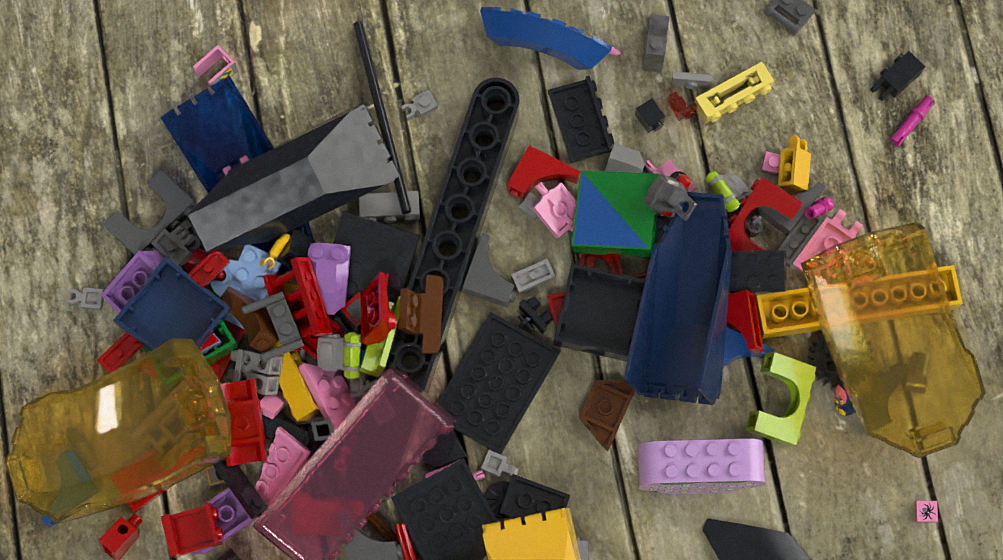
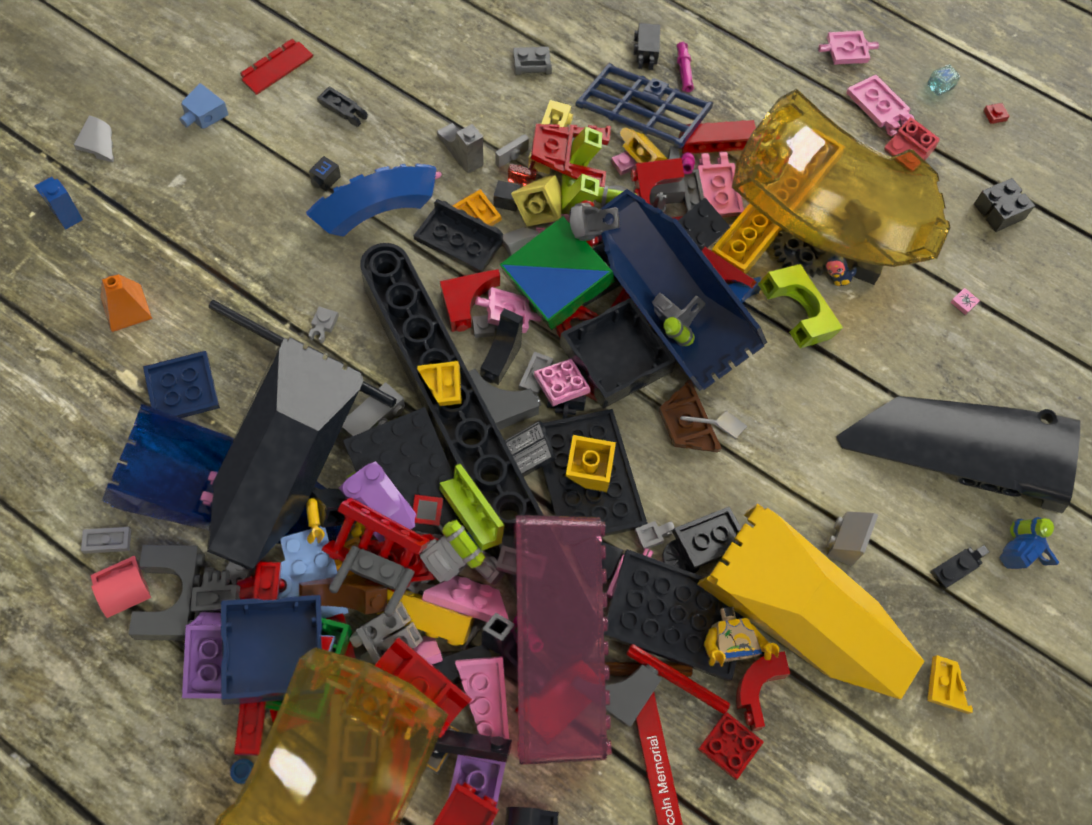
camera: 50 degrees left, 10 degrees down
light grey plate [67,288,104,311] -> none
bright pink piece [193,45,238,93] -> none
red slope [360,272,397,345] -> none
reddish brown plate [398,275,443,354] -> none
lavender brick [637,439,765,494] -> none
none -> light grey plate [81,527,131,554]
none -> coral brick [90,556,152,618]
none -> dark blue plate [143,351,220,425]
none -> blue plate [230,759,256,784]
none -> yellow wing [417,361,461,406]
none -> light orange wing [452,189,502,226]
none -> black arch [480,308,523,385]
none -> tile [505,421,556,477]
none -> light yellow slope [511,175,561,227]
none -> red wing [530,124,611,187]
none -> bright pink tile [534,359,591,406]
none -> lime arch [561,126,602,215]
none -> yellow slope [566,435,616,492]
none -> dark blue door [575,63,713,149]
none -> flat silver piece [652,293,705,346]
none -> brick [679,120,758,154]
none -> light grey piece [680,411,747,439]

